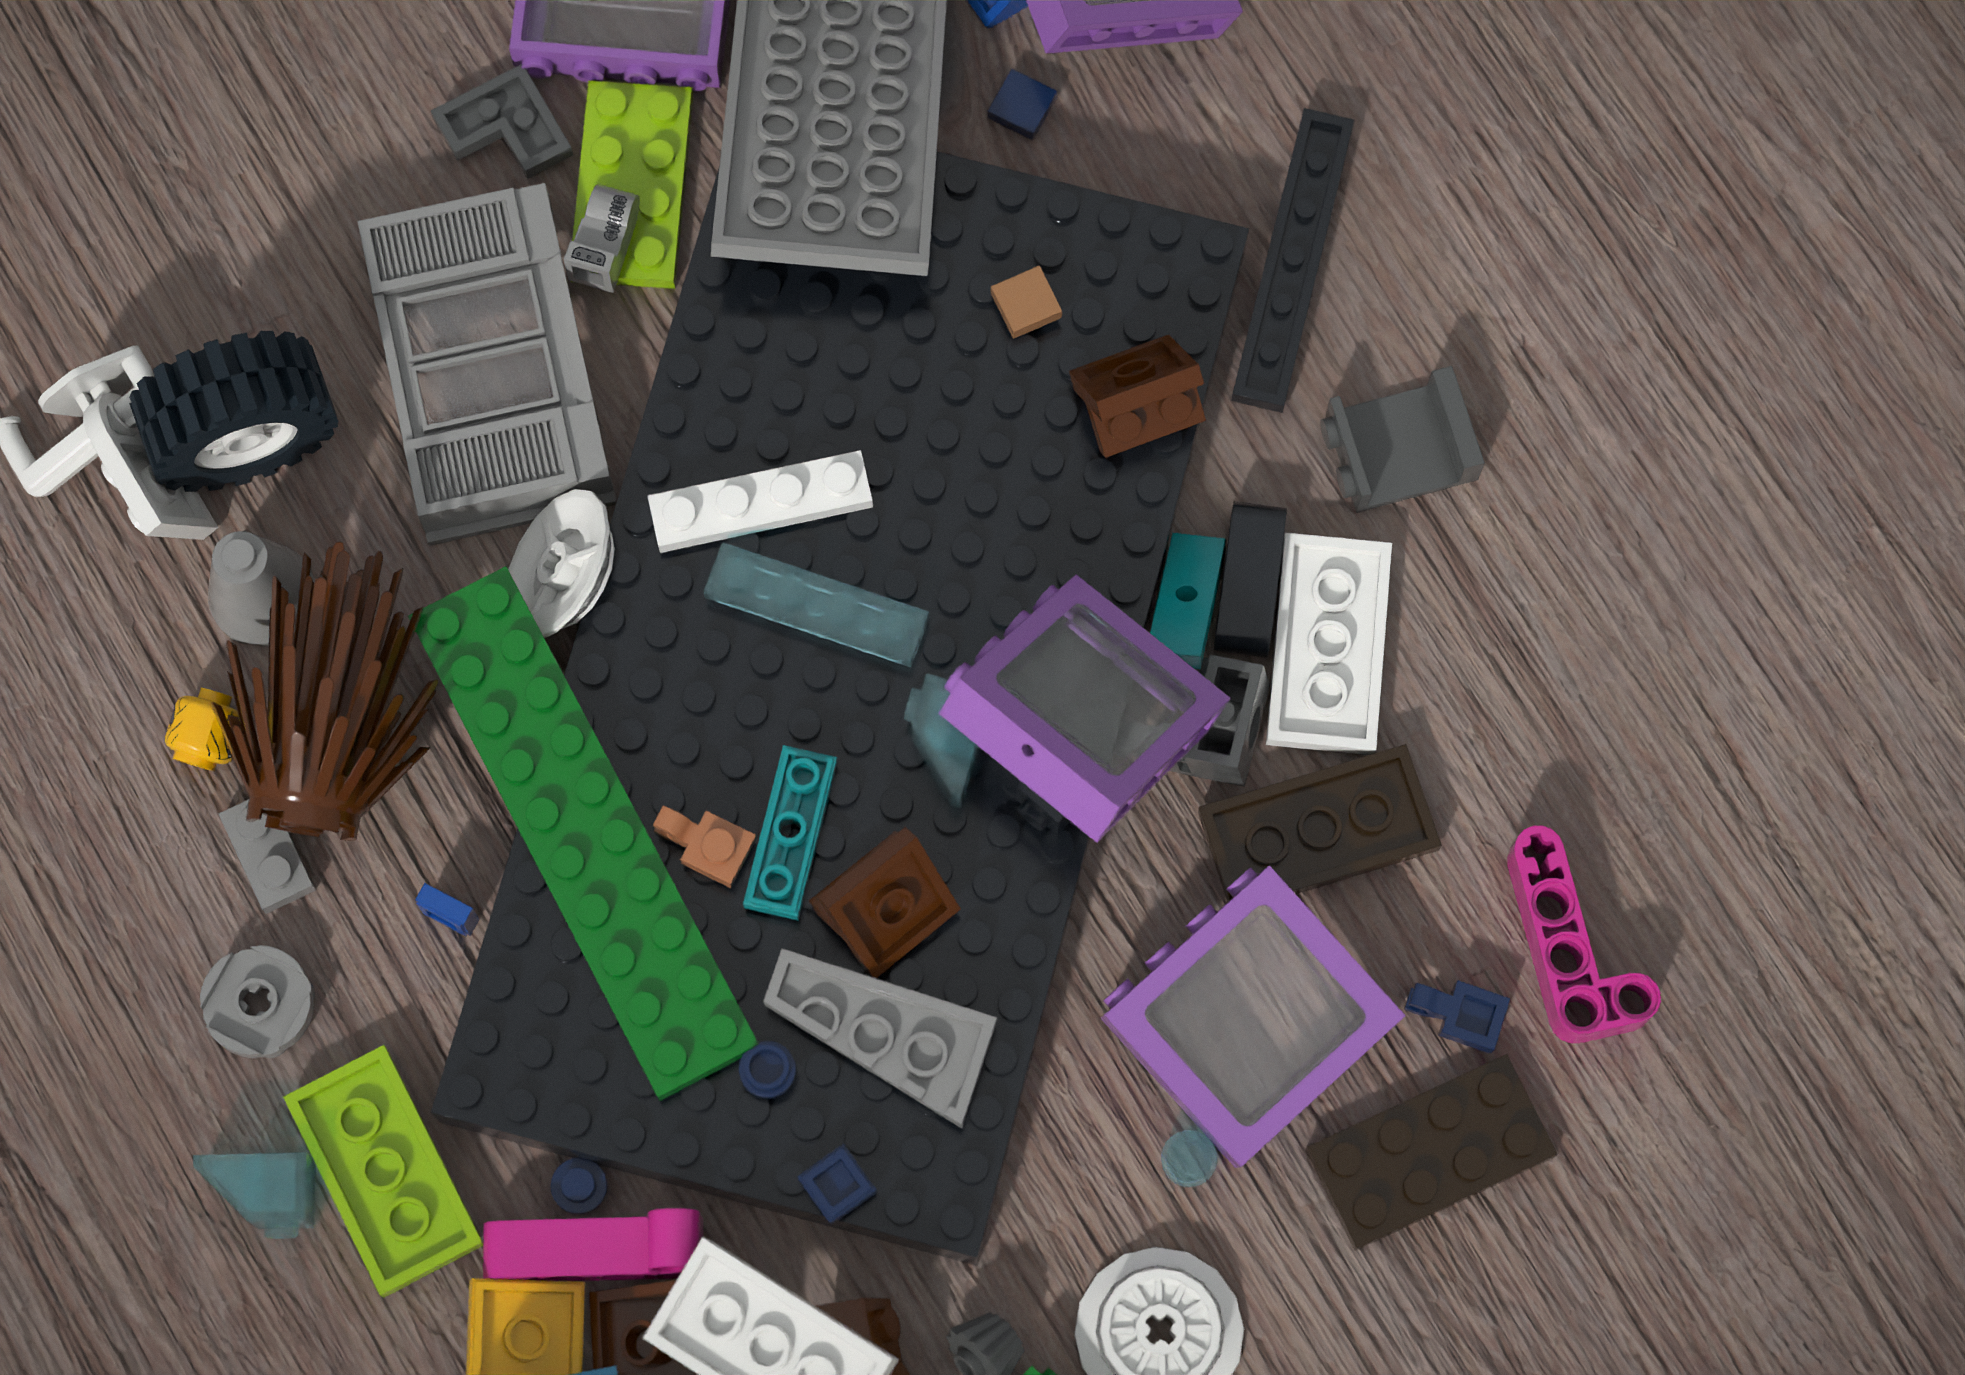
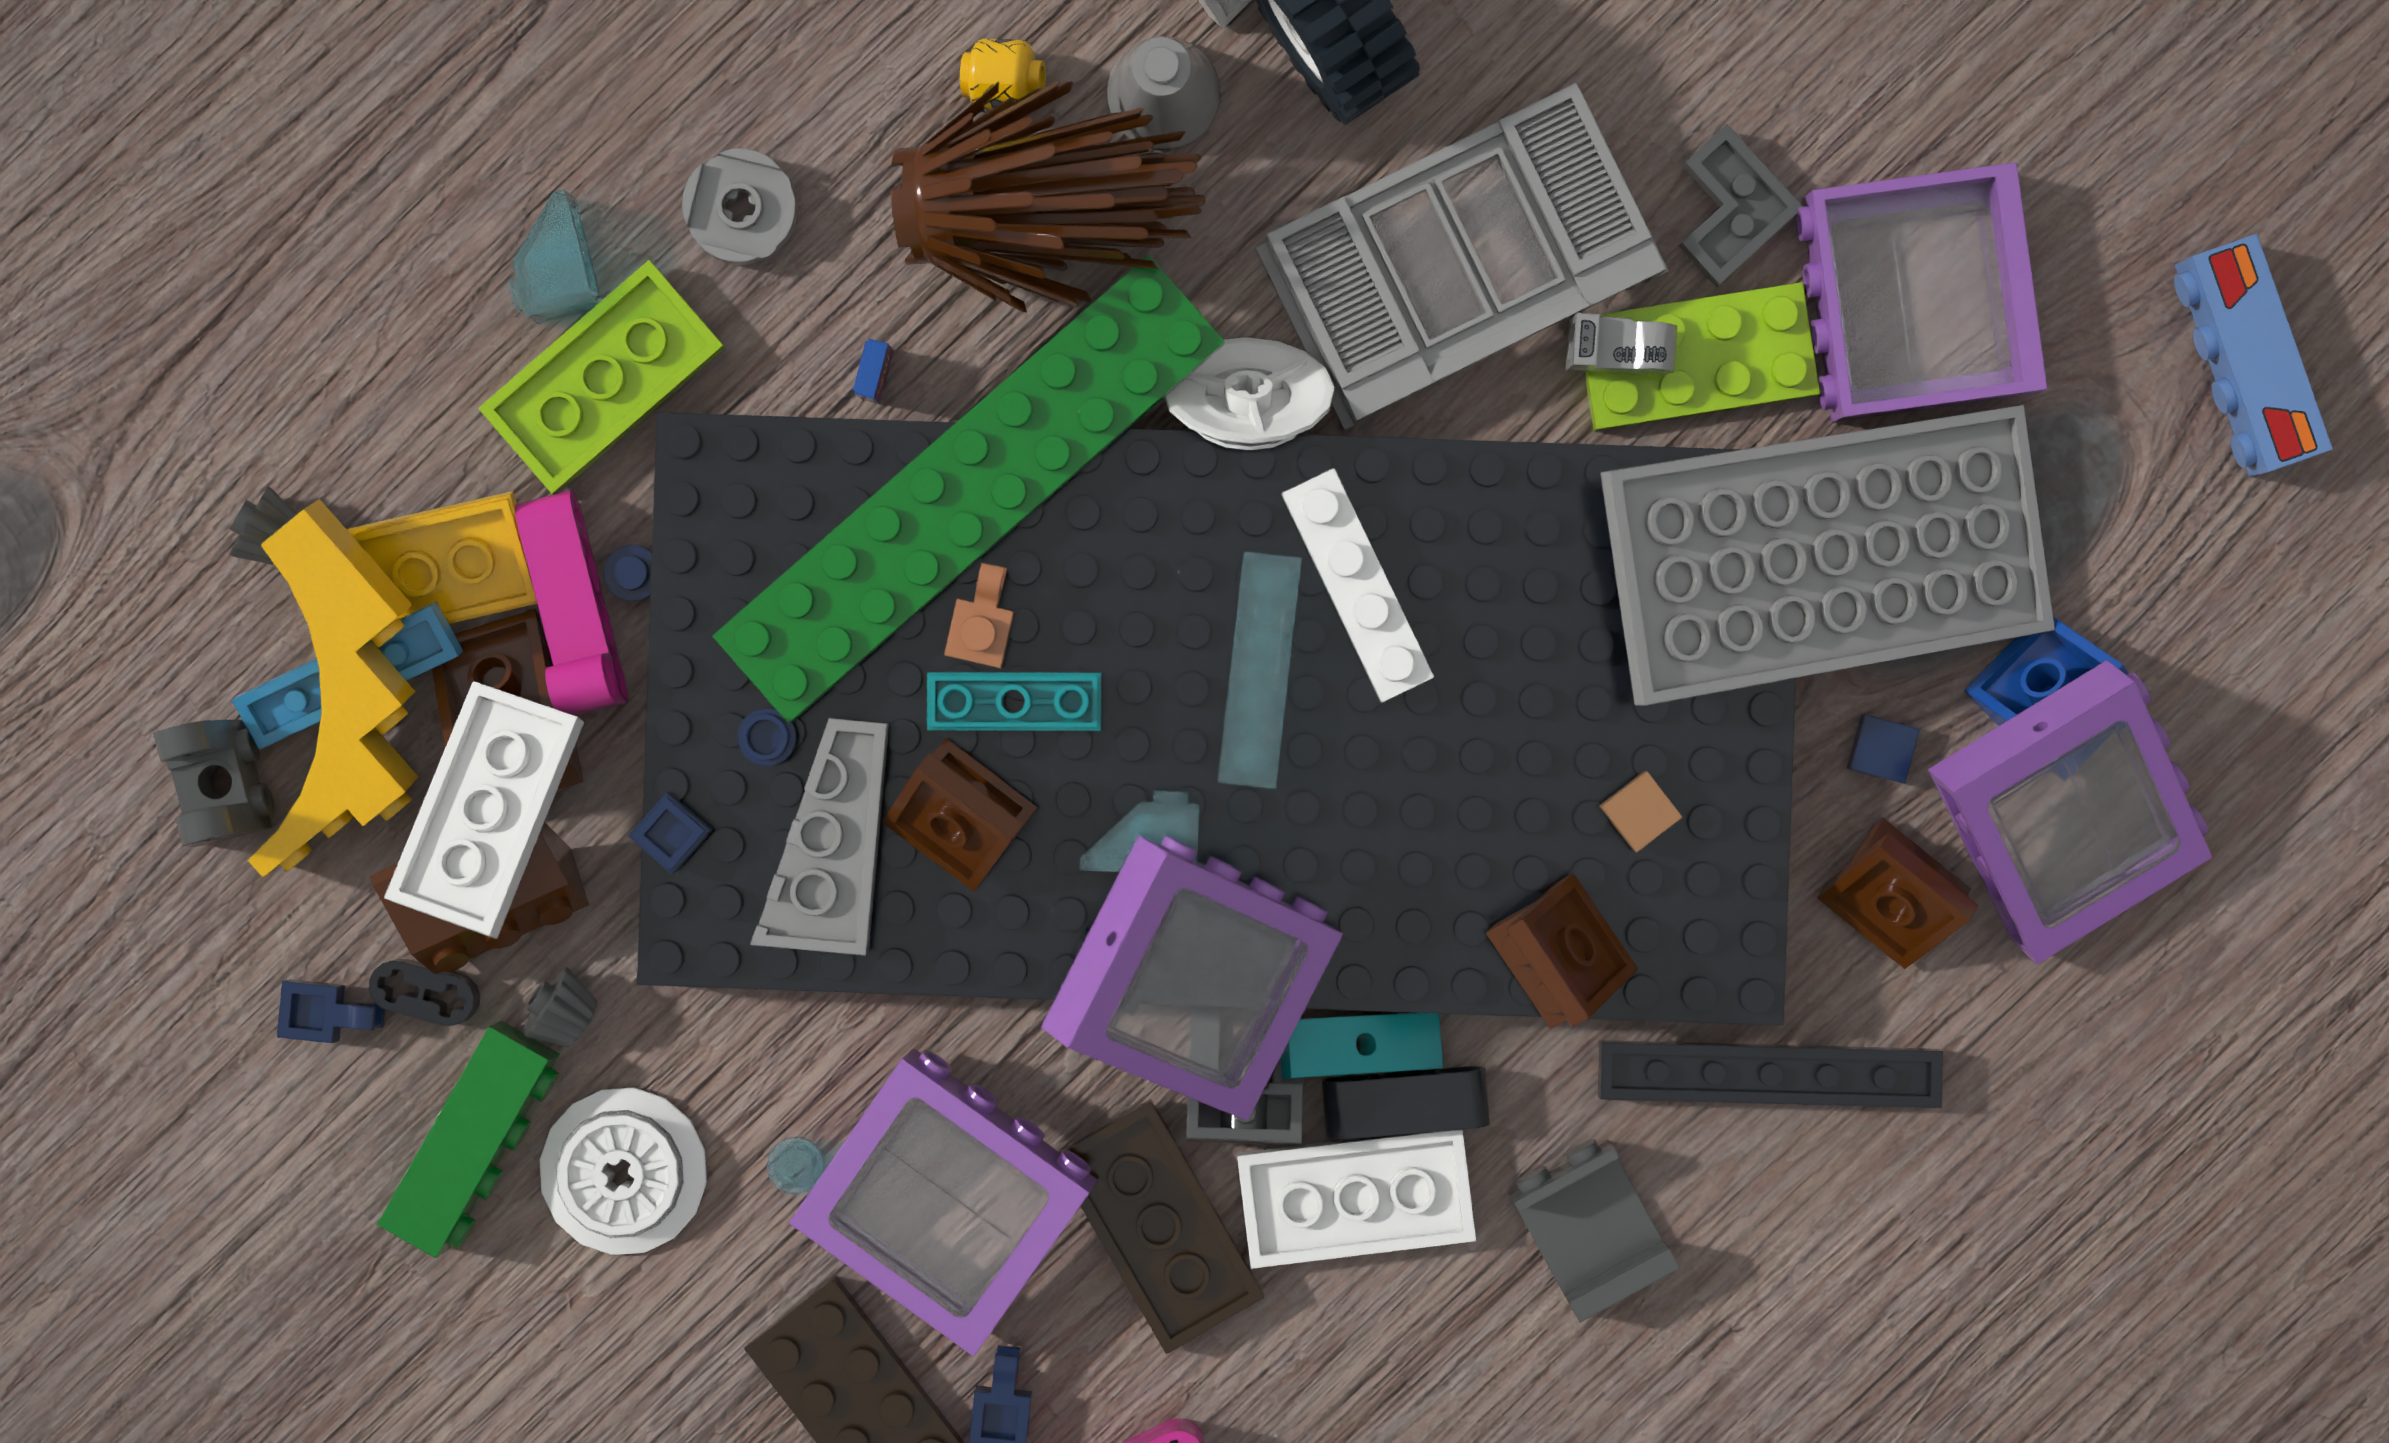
camera: 75 degrees right, 15 degrees up
light grey plate [218,799,316,914] -> none
none -> reddish brown bracket [1817,818,1978,969]

